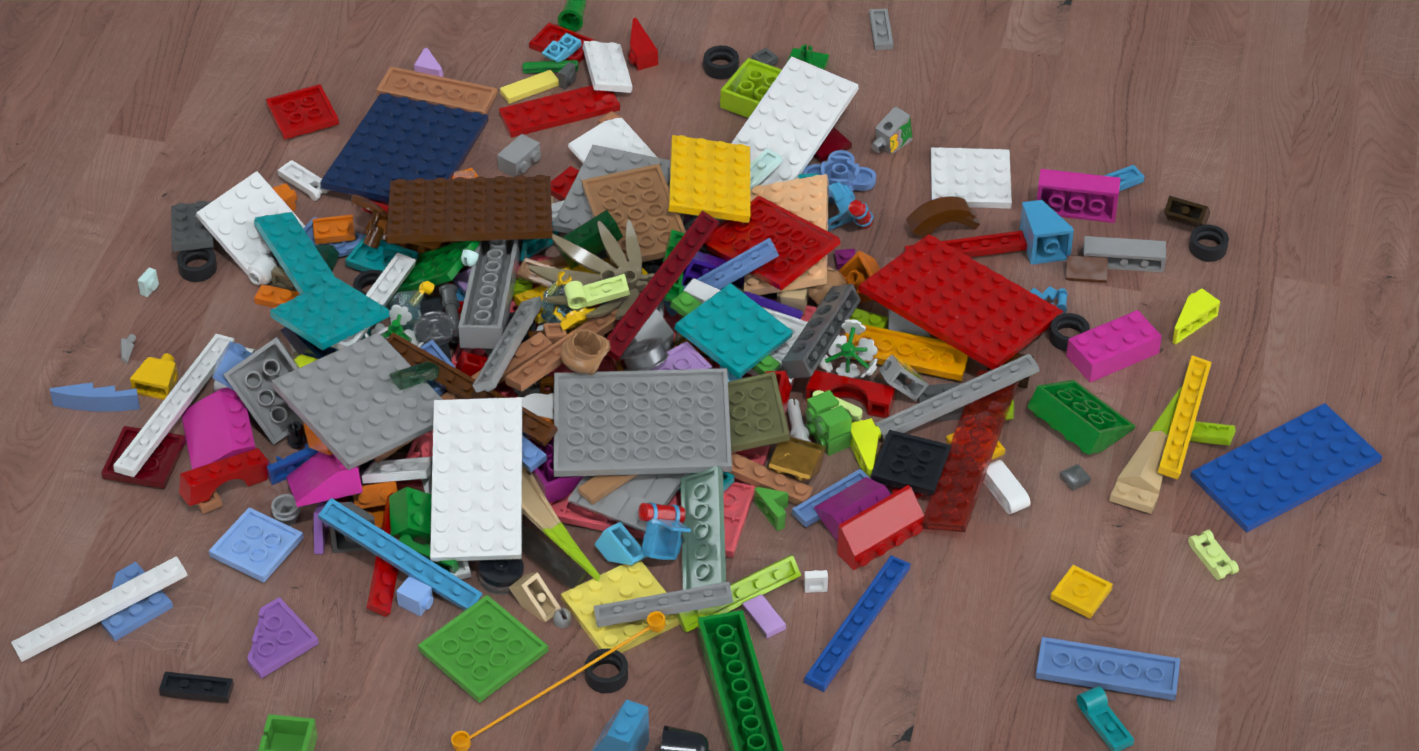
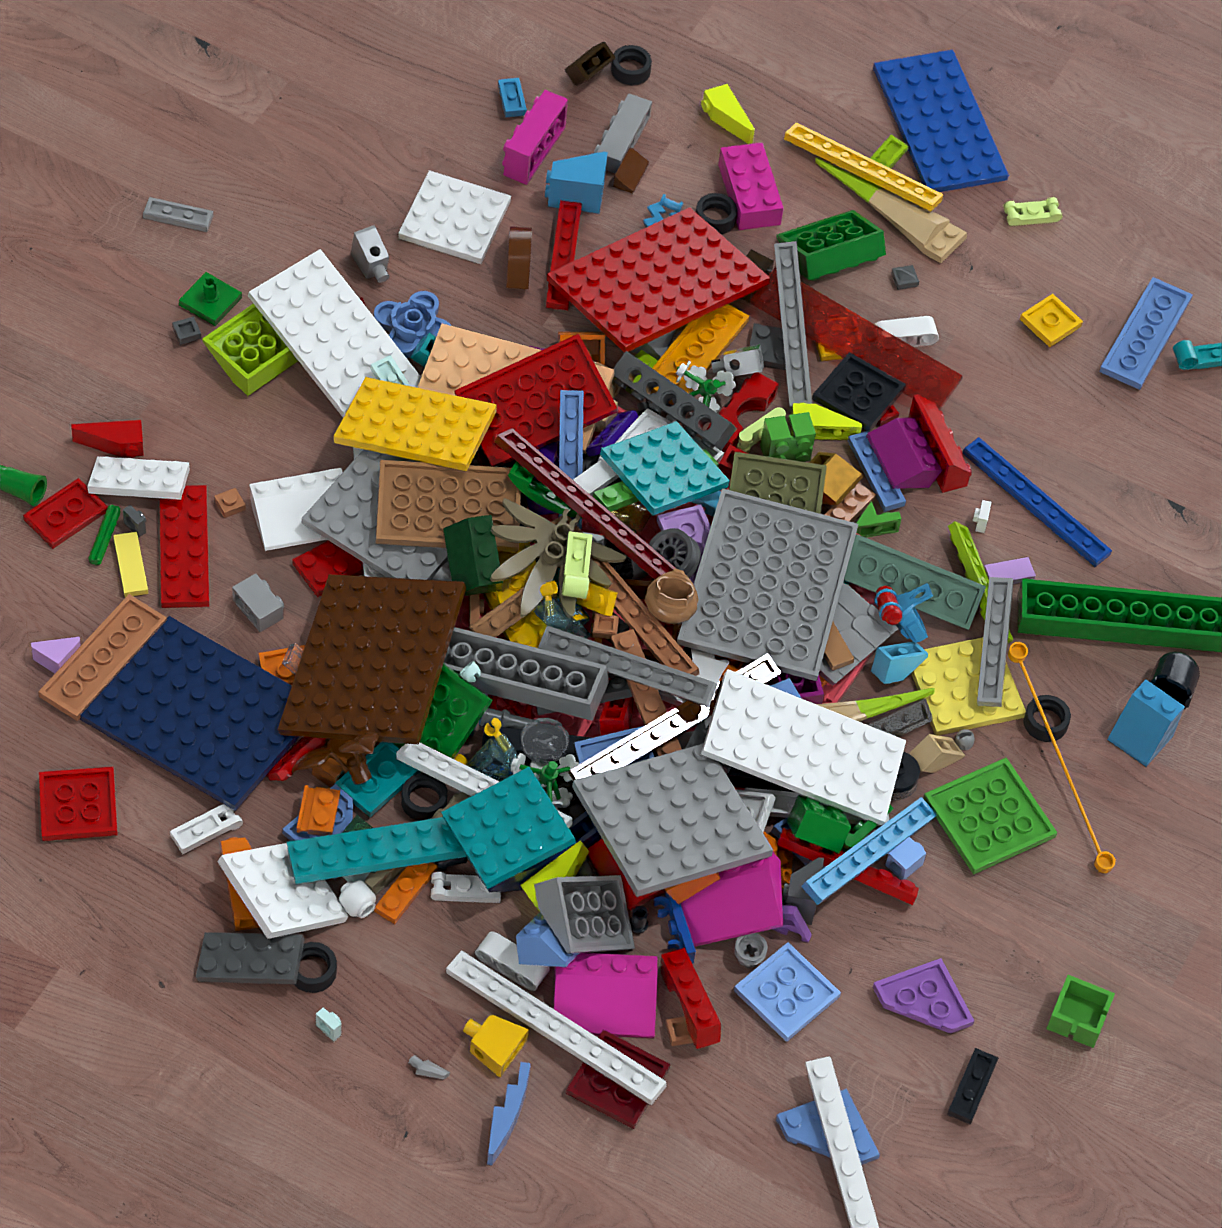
camera: 80 degrees left, 10 degrees up
clear green slope [389,361,439,390] -> none
medium azure slope [542,33,582,62] -> none
black tyre [703,45,739,79] -> none
dark azure piece [828,182,874,232] -> none

